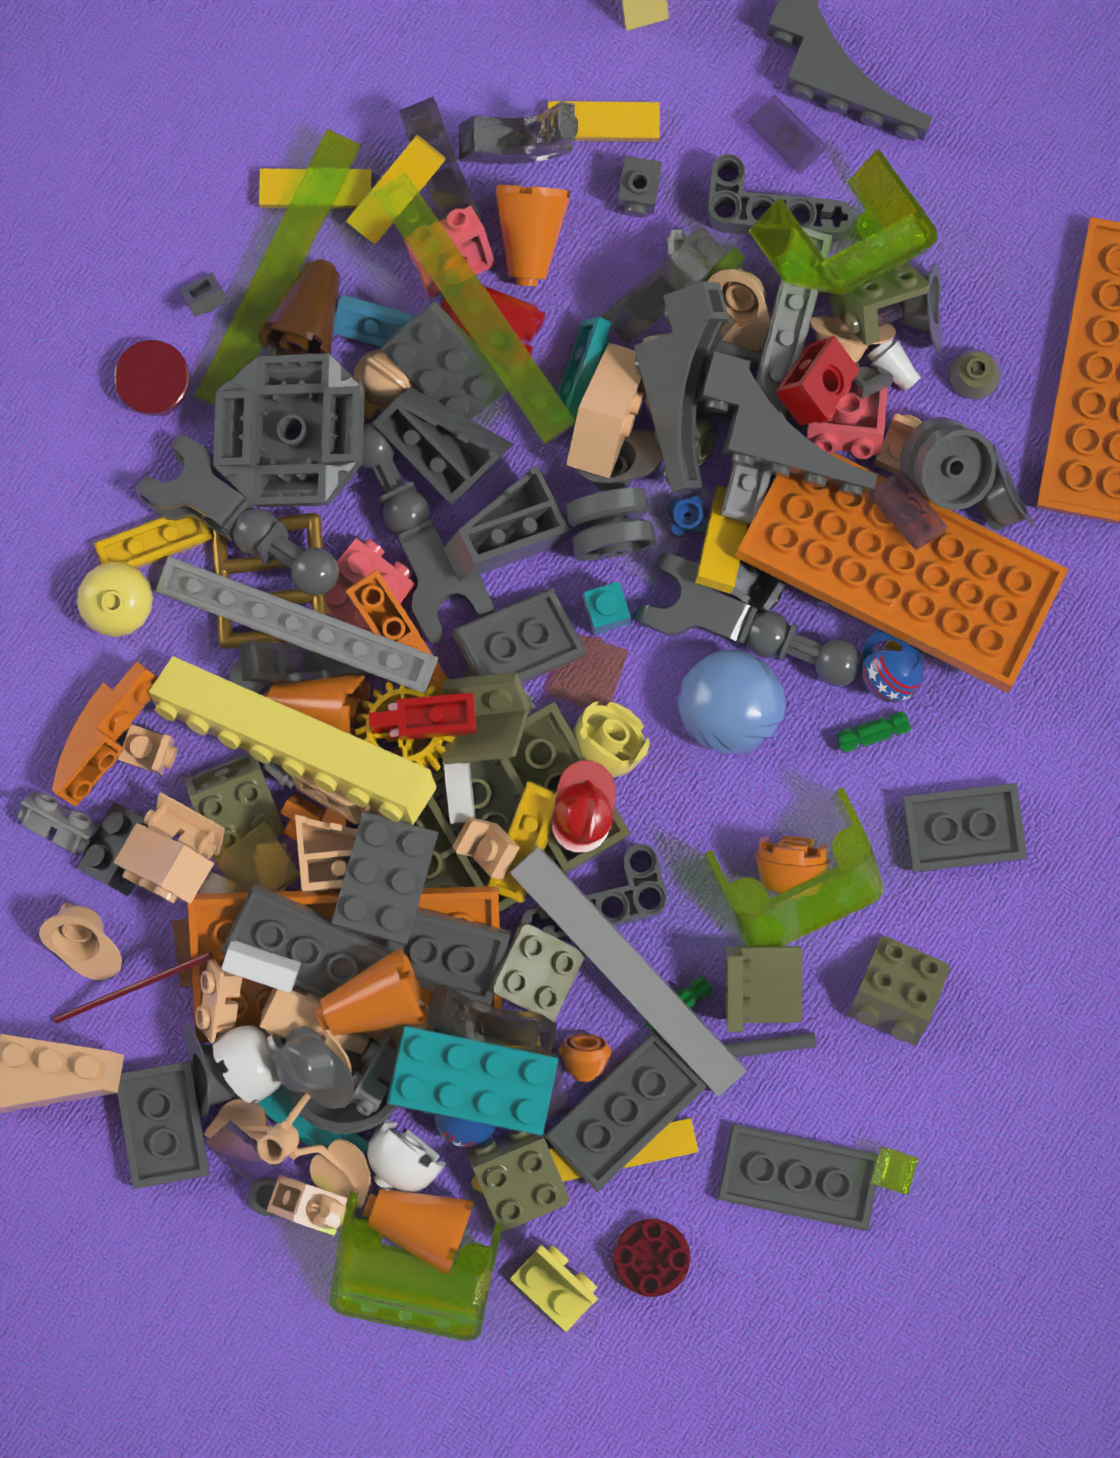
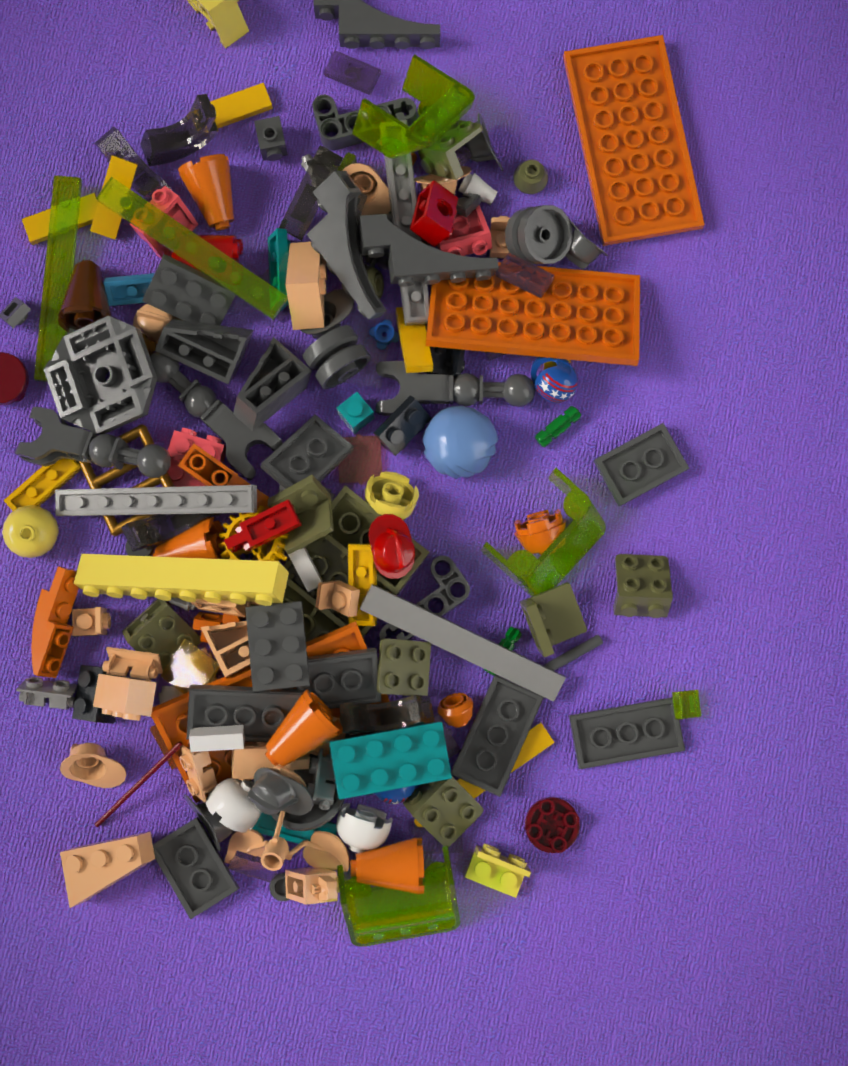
camera: 25 degrees left, 0 degrees up
none -> black bracket [374,395,432,456]

